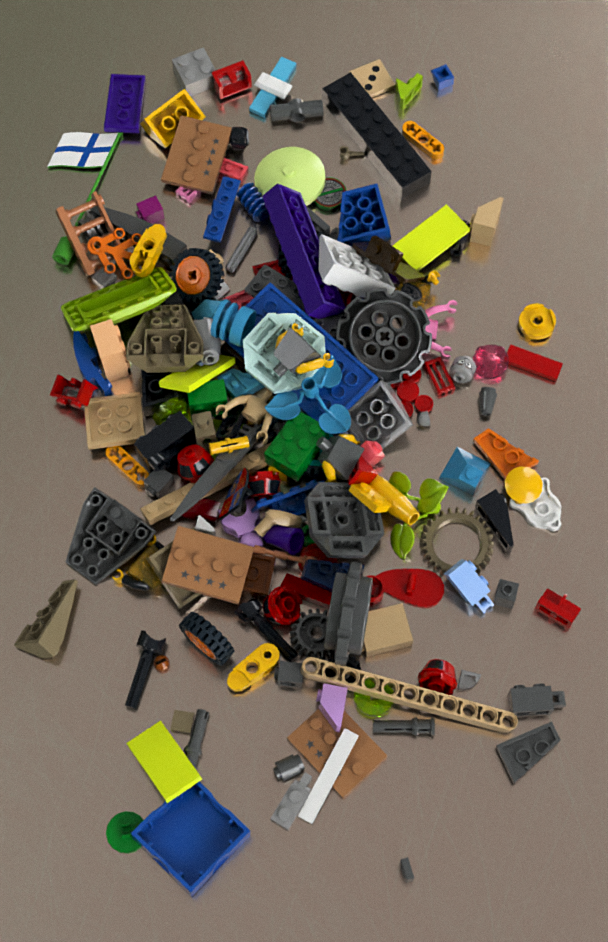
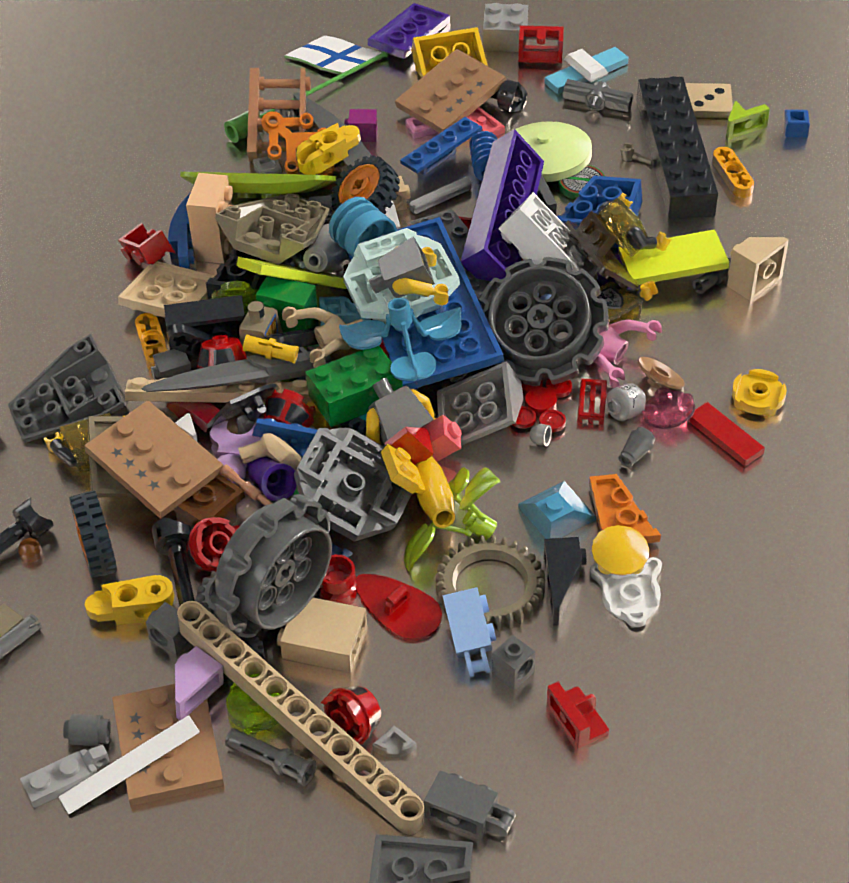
camera: 30 degrees right, 20 degrees down
none -> clear yellow torso [598,193,672,257]
none -> medium nougat dish [637,357,685,390]

